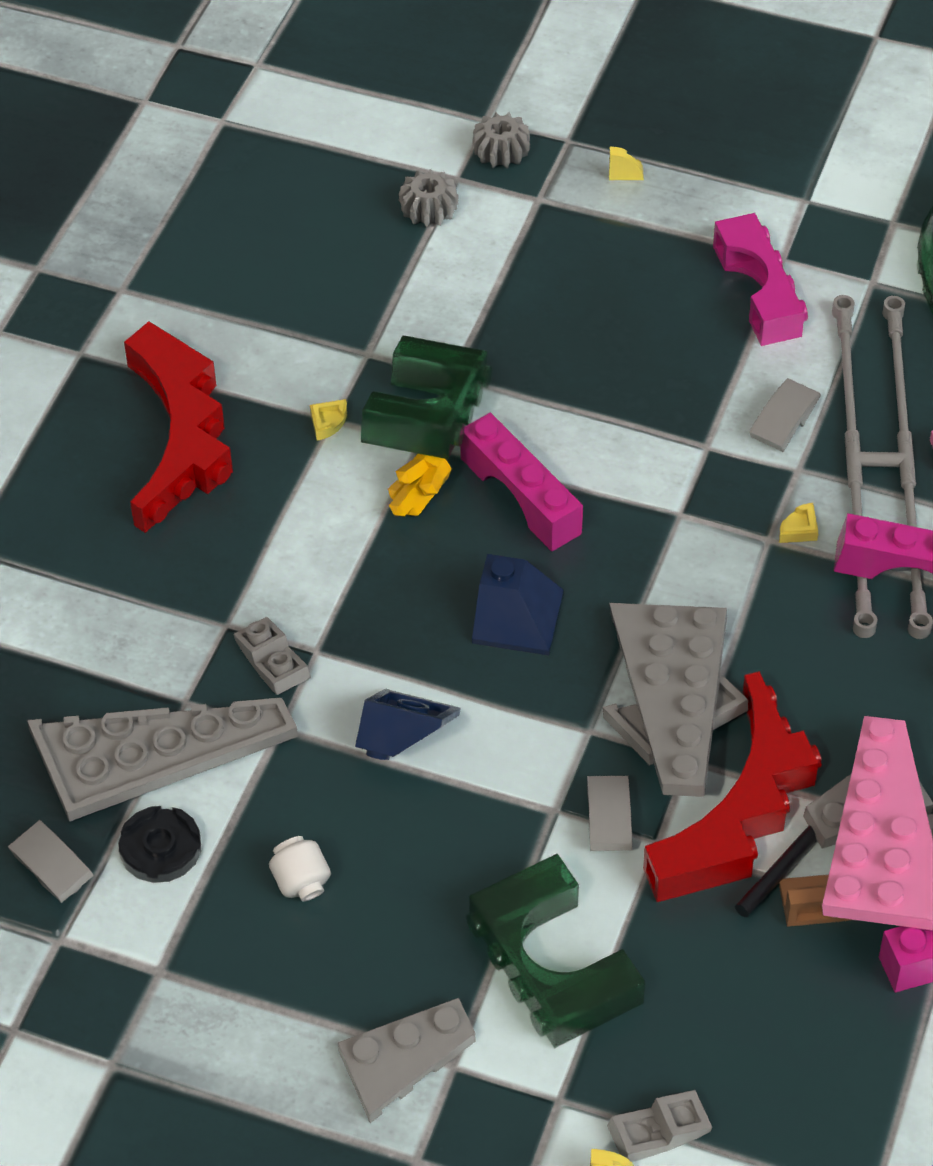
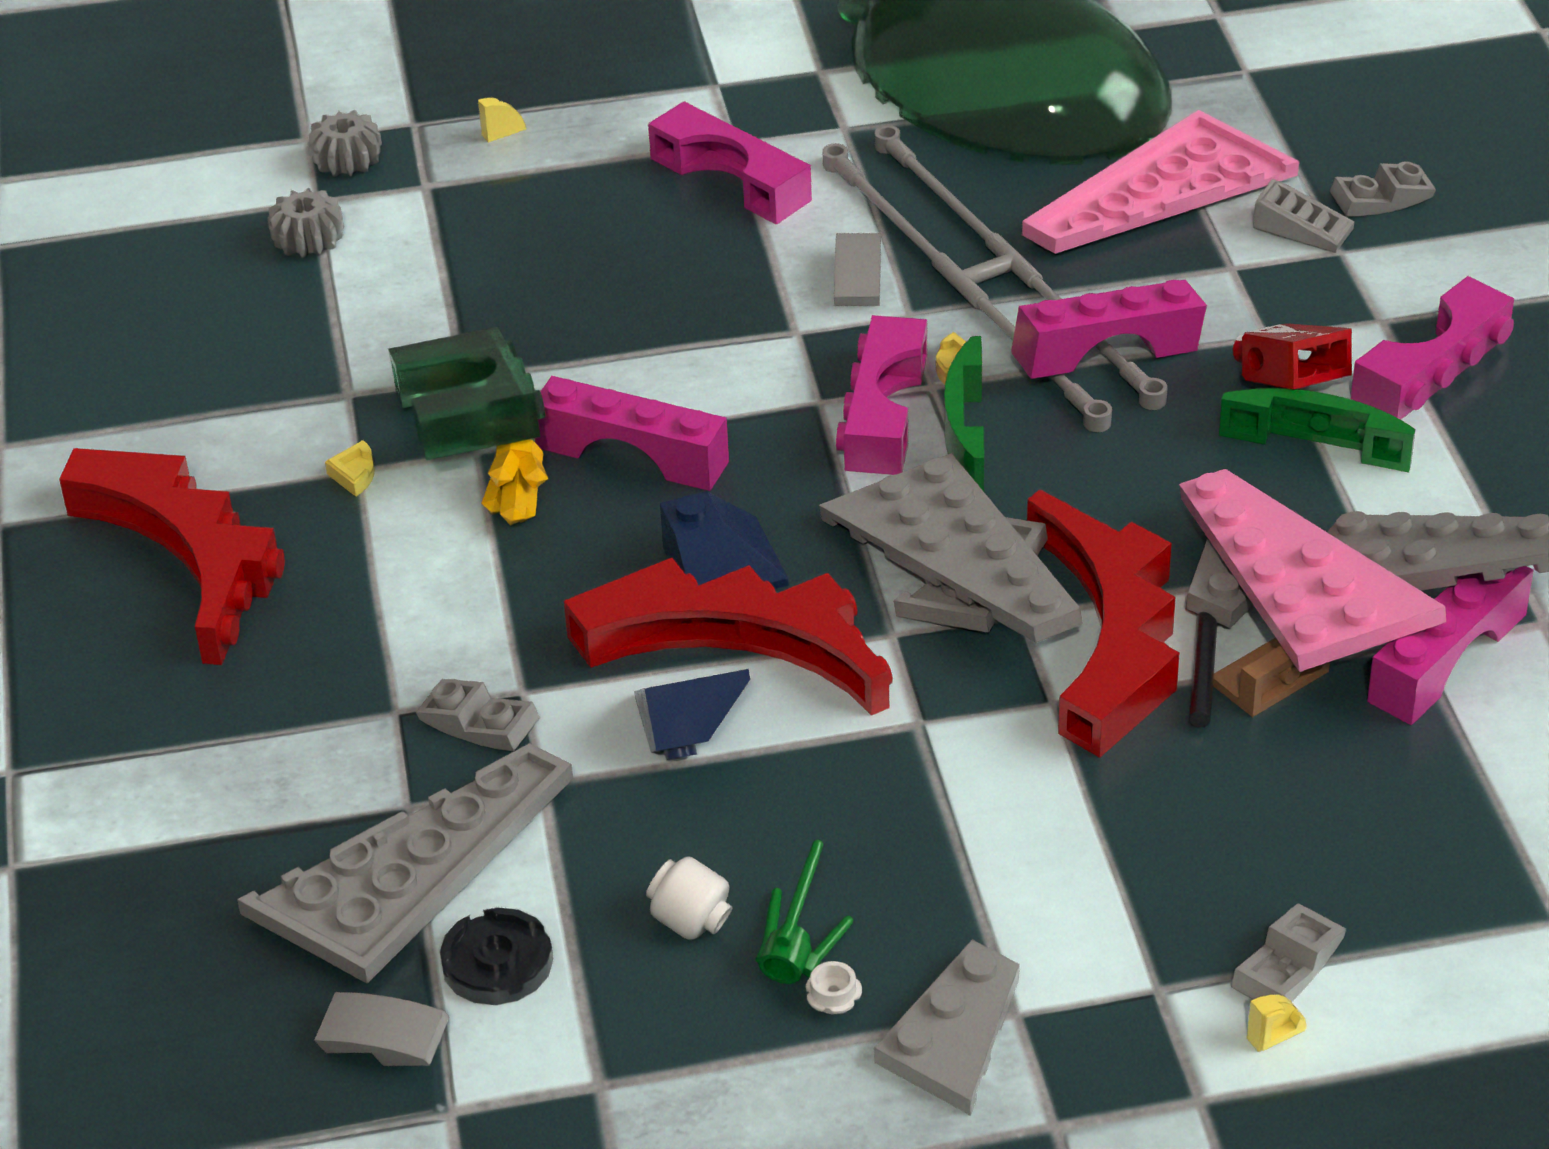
camera: 30 degrees left, 10 degrees down
clear green arch [466,853,645,1049] -> none
light grey slope [587,776,632,851] -> none
none -> red arch [564,558,893,716]
none -> green plant [755,839,854,984]
none -> white plate [806,961,862,1014]
none -> dark pink arch [836,315,927,475]
none -> green slope [944,336,984,492]

